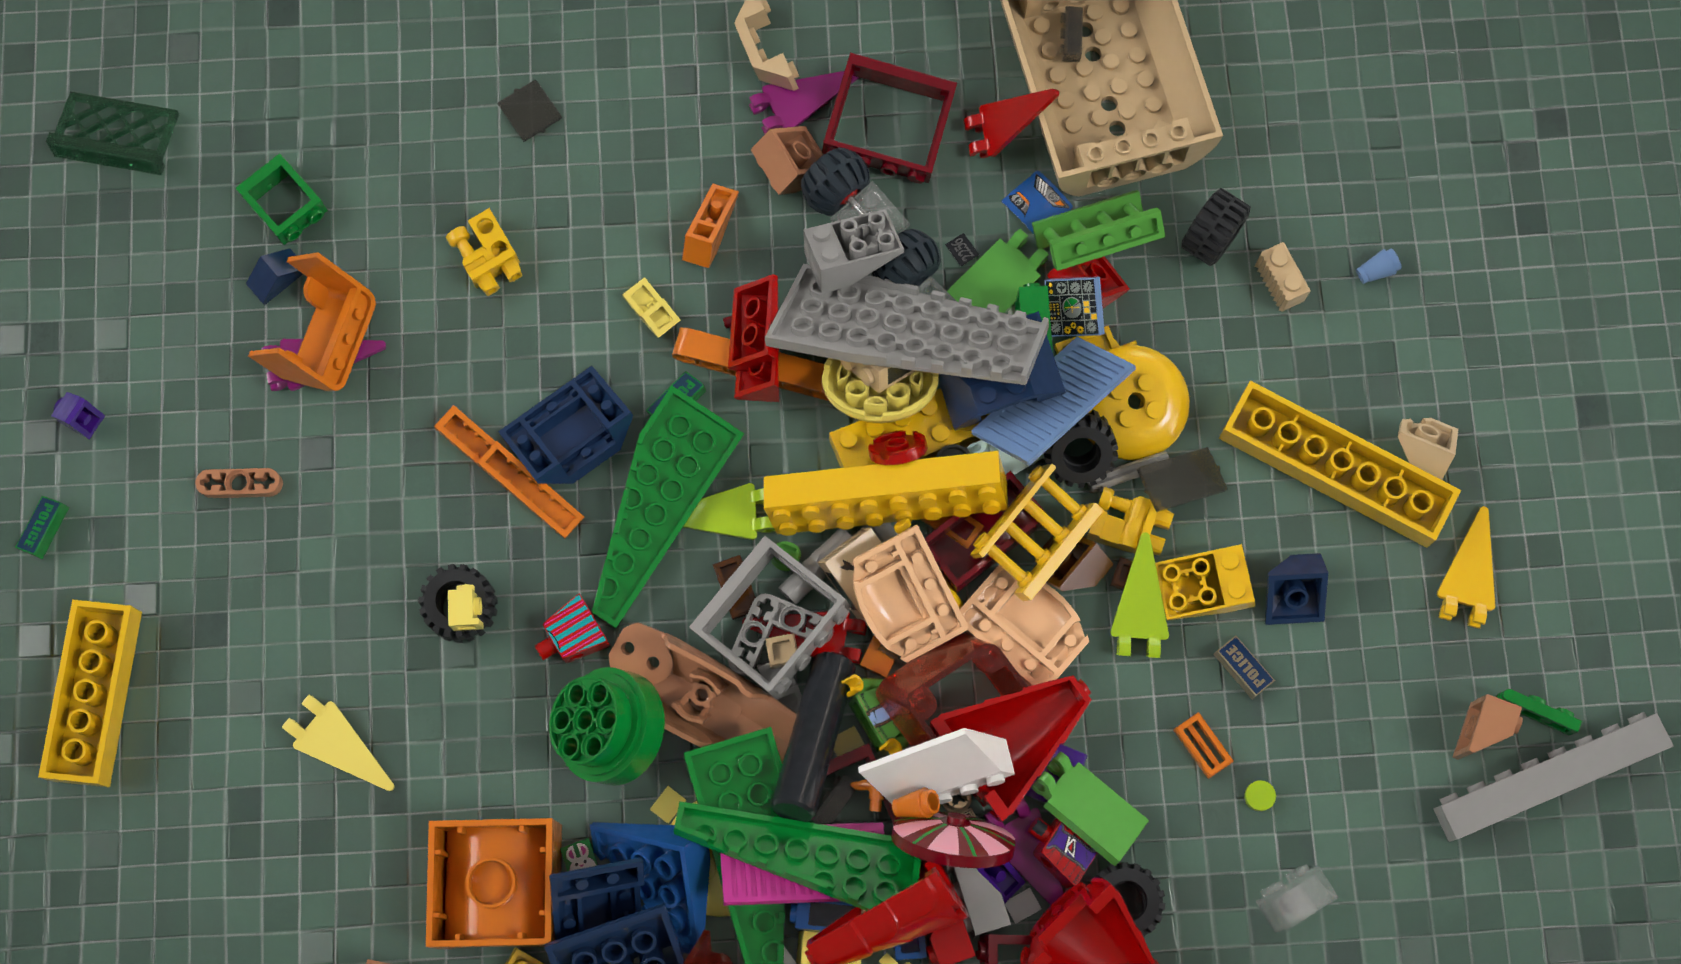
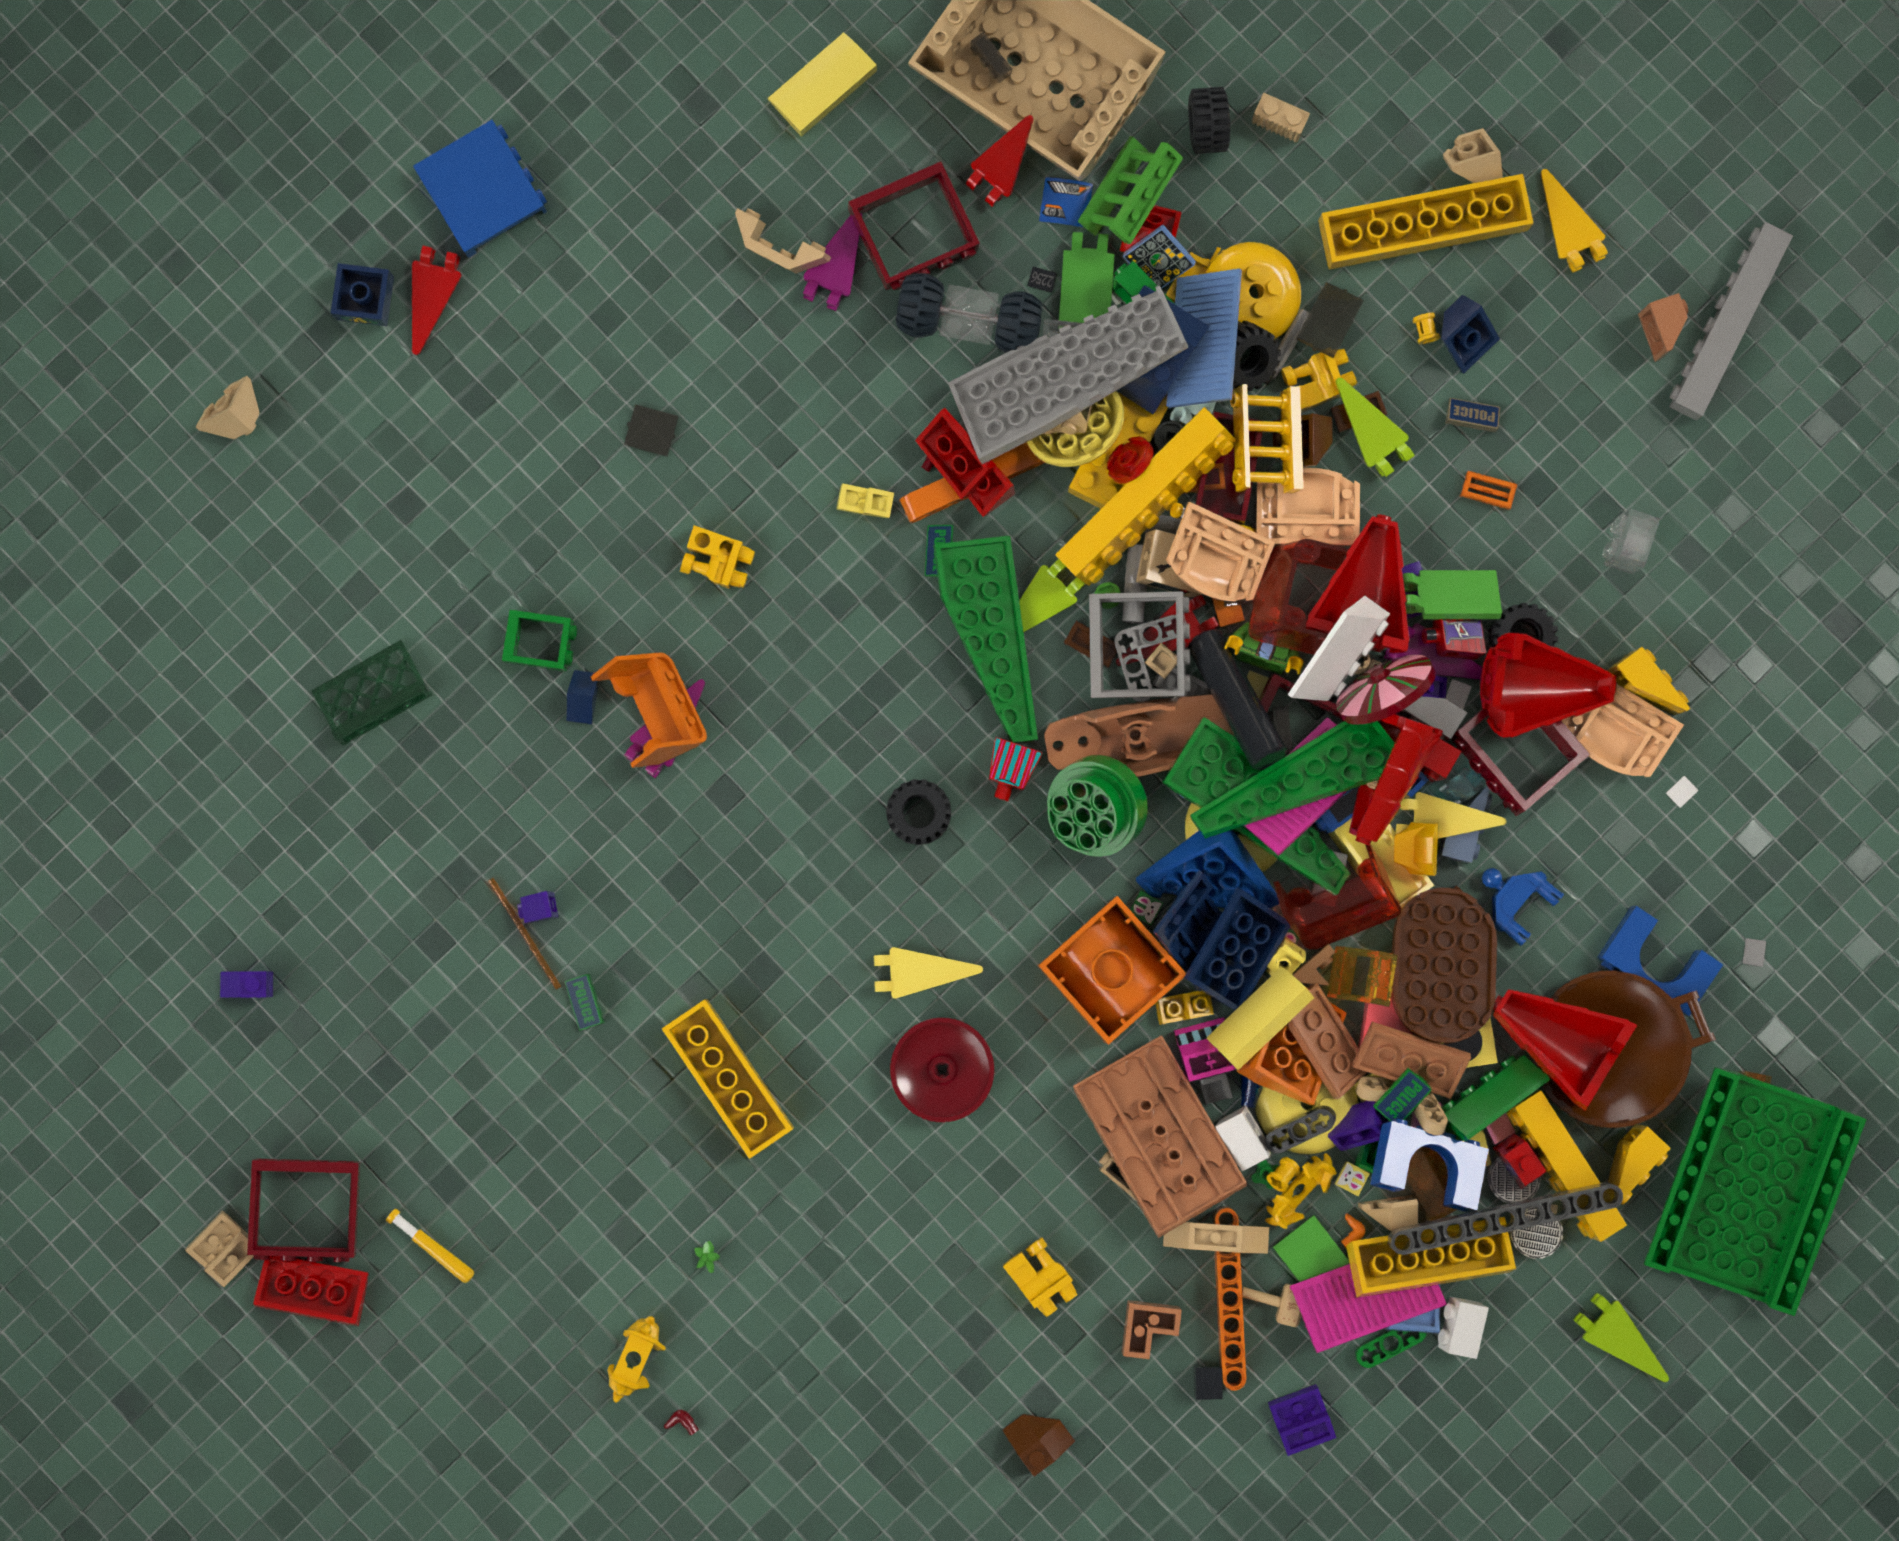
camera: 40 degrees left, 10 degrees up
nougat beam [195,468,283,498] -> none
orange slope [434,405,584,539] -> none
light yellow brick [448,584,484,631] -> none
dark blue slope [498,366,633,484] -> none
light yellow sticker [650,786,686,823] -> none
orange slope [682,183,739,268] -> none
nougat slope [751,126,823,195] -> none
light grey slope [803,209,904,293] -> none
orange animal [850,779,884,812] -> none
orange cone [892,787,940,818] -> none
yellow slope [1155,544,1255,620] -> none
lime tile [1244,780,1276,811] -> none
medium blue cone [1356,248,1401,284] -> none
green hinge [1496,689,1582,736] -> none
none -> clear orange axle [488,878,562,990]
none -> dark red dish [890,1017,994,1122]
none -> yellow bush [1412,312,1441,344]

